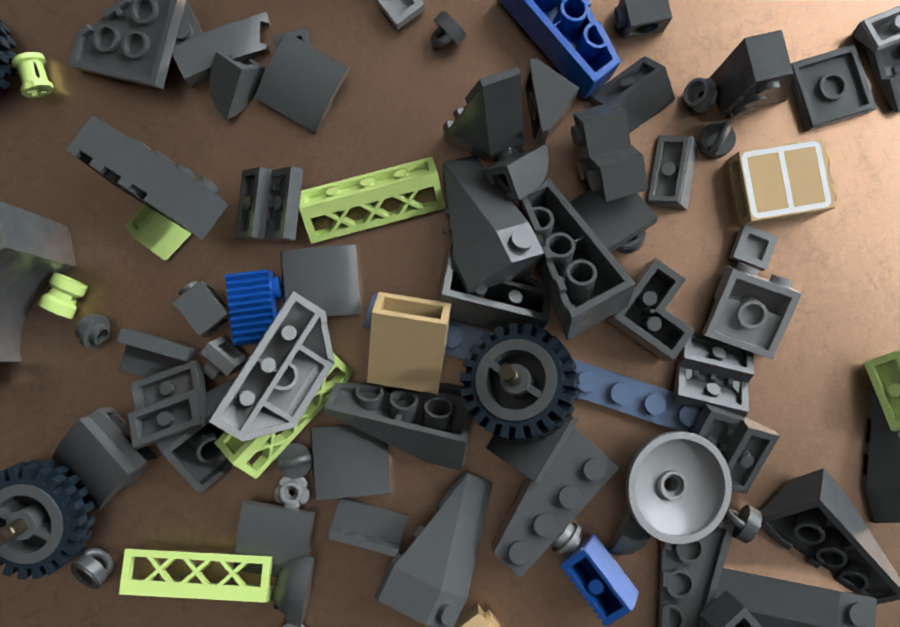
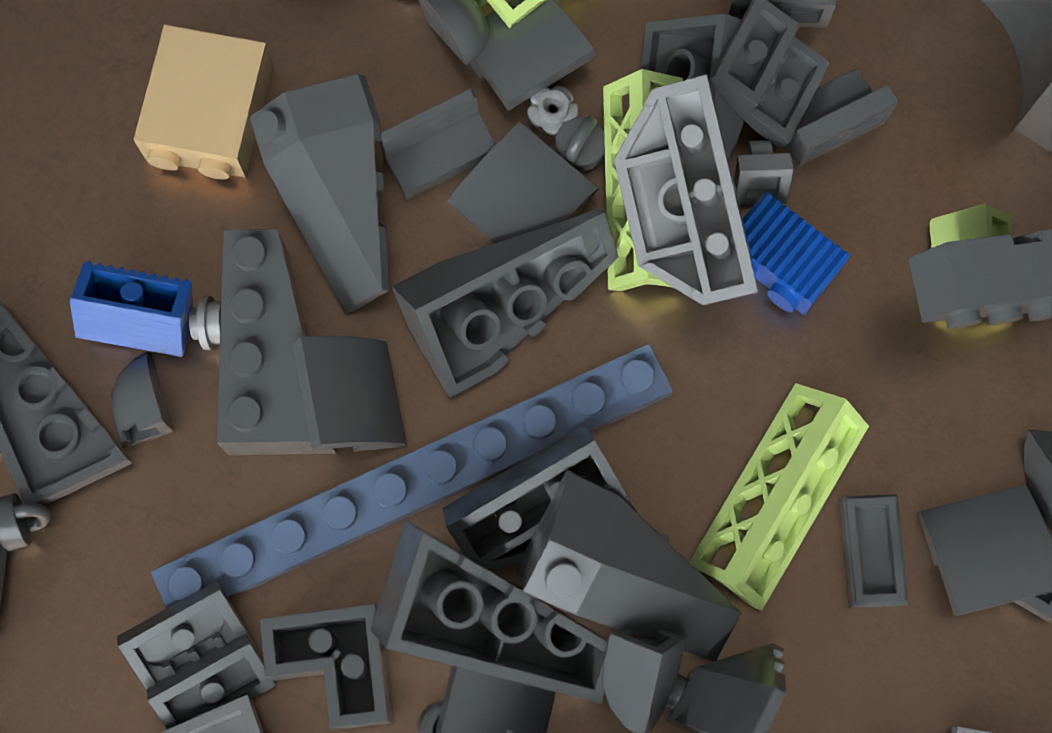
camera: 135 degrees right, 10 degrees down
yellowish green wheel [38,272,88,319] -> none
dark grey plate [75,314,110,349] -> none
dark grey brick [172,280,230,338] -> none
dark grey slope [234,166,303,241] -> none
dark grey slope [280,244,361,318] -> none
tan brick [367,292,452,394] -> none
wheel [460,323,580,442] -> none
light grey dish [625,431,732,544] -> none
dark grey slope [690,404,780,494] -> none
none -> dark grey tile [839,494,908,608]

